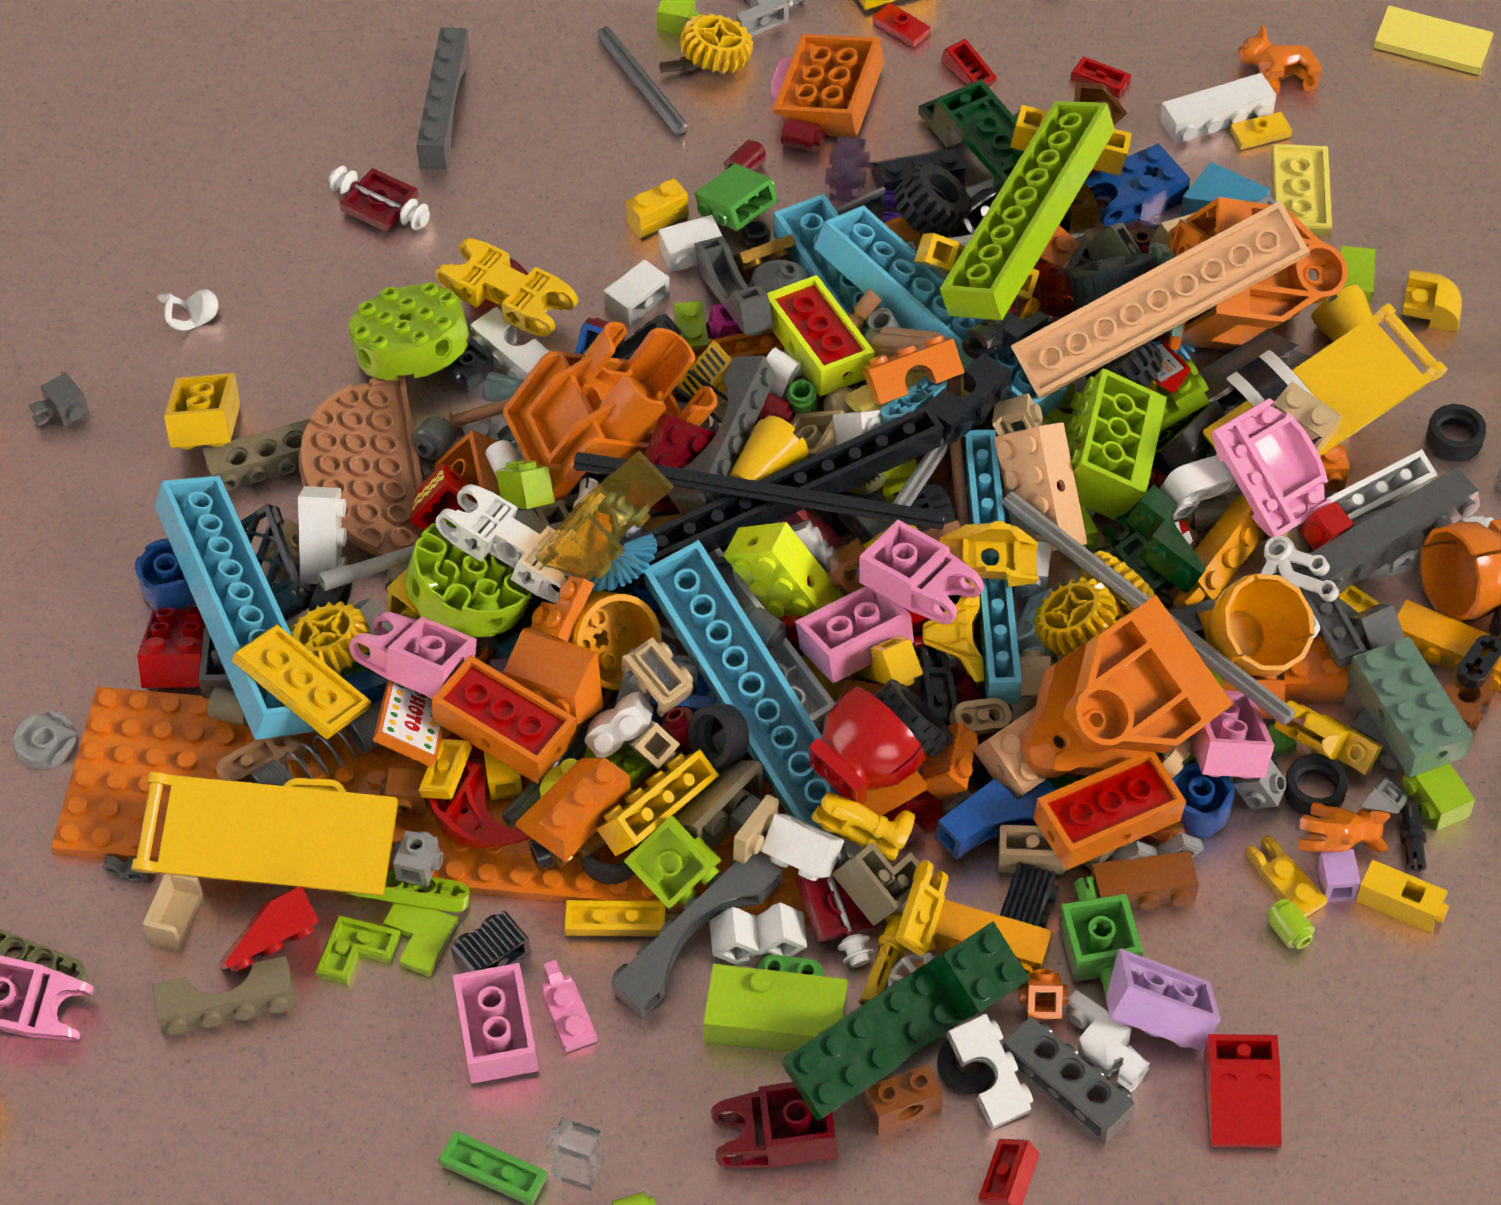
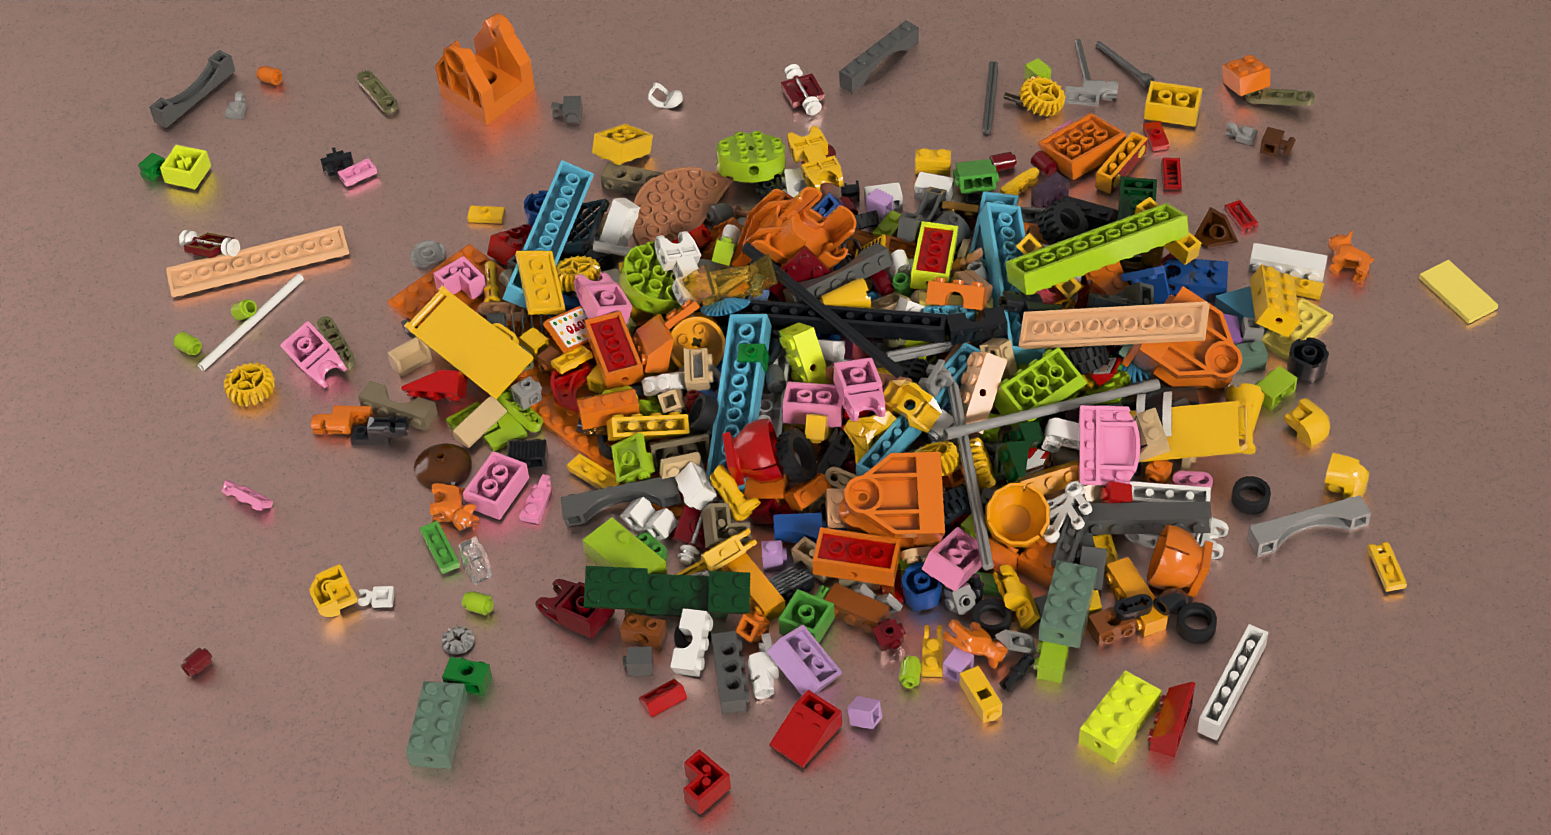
camera: 40 degrees right, 5 degrees down
none -> orange plate [311,405,374,435]
none -> black plate [350,416,409,445]
none -> reddish brown dish [414,443,472,490]
none -> orange animal [430,483,479,531]
none -> bright pink brick [433,256,486,299]
none -> tan slope [453,396,507,448]
none -> yellow plate [467,205,506,224]
none -> yellow pin [483,261,500,302]
none -> yellow brick [519,327,549,361]
none -> dark grey brick [623,646,653,676]
none -> green bracket [737,344,769,372]
none -> lavender brick [761,540,787,572]
none -> black brick [841,180,860,202]
none -> lavender brick [847,696,882,729]
none -> lavender brick [865,188,893,227]
none -> dark red brick [872,618,906,652]
none -> light grey hips [919,359,954,398]
none -> light grey piece [943,378,1160,440]
none -> yellow hinge [1000,167,1039,195]
none -> light orange brick [1095,131,1148,194]
none -> blue bracket [1121,266,1170,304]
none -> bright pink plate [1172,471,1213,488]
none -> yellow brick [1249,264,1301,337]
none -> black brick [1287,337,1329,383]

